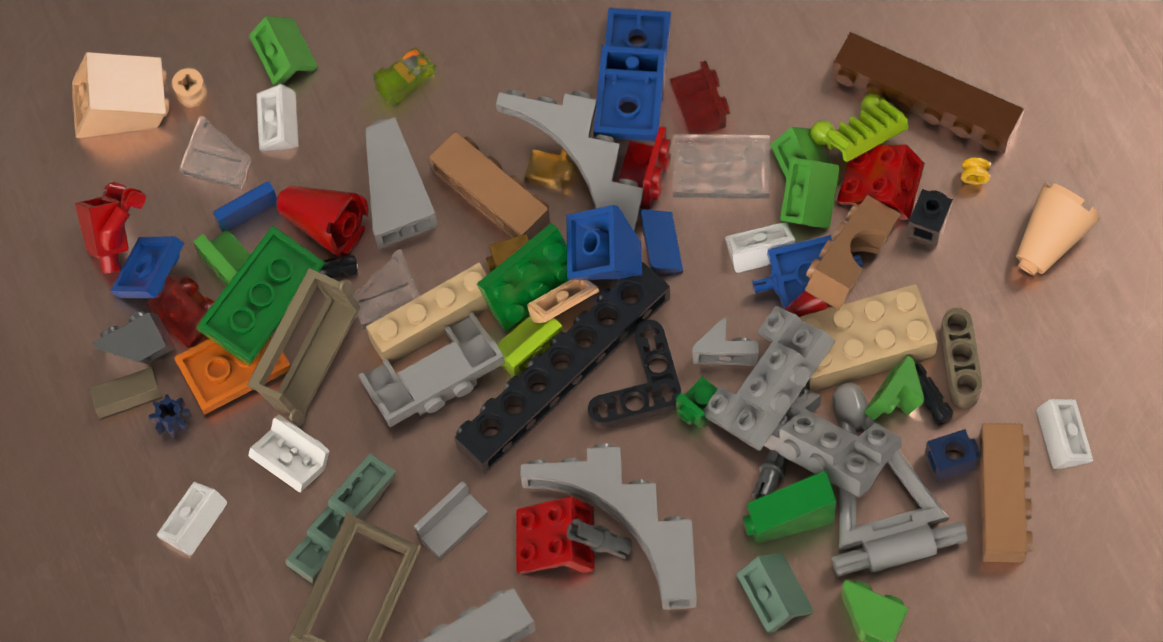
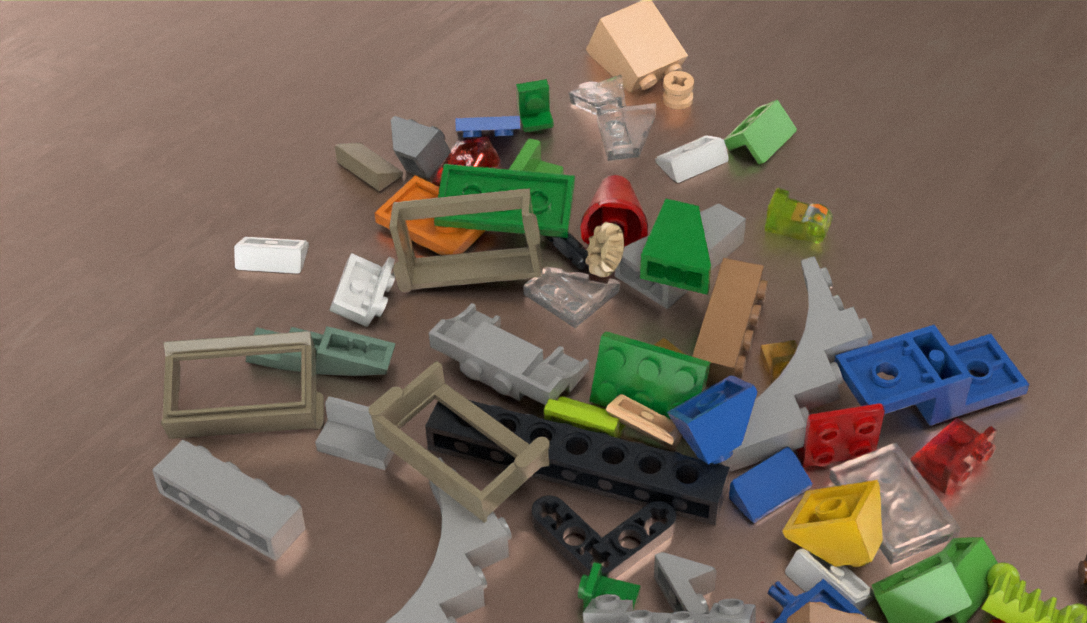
camera: 60 degrees right, 20 degrees down
red torso [75,182,146,273] -> none
dark blue gear [148,394,192,438] -> none
blue tile [213,181,277,232] -> none
tan brick [366,263,489,364] -> none
red bracket [516,496,595,574] -> none
dark grey pin [567,519,632,559] -> none
none -> dark tan piece [368,361,550,523]
none -> green bracket [516,79,554,132]
none -> clear wing [569,75,626,116]
none -> tan gear [586,222,624,277]
none -> green slope [640,198,711,295]
none -> yellow slope [782,480,883,567]

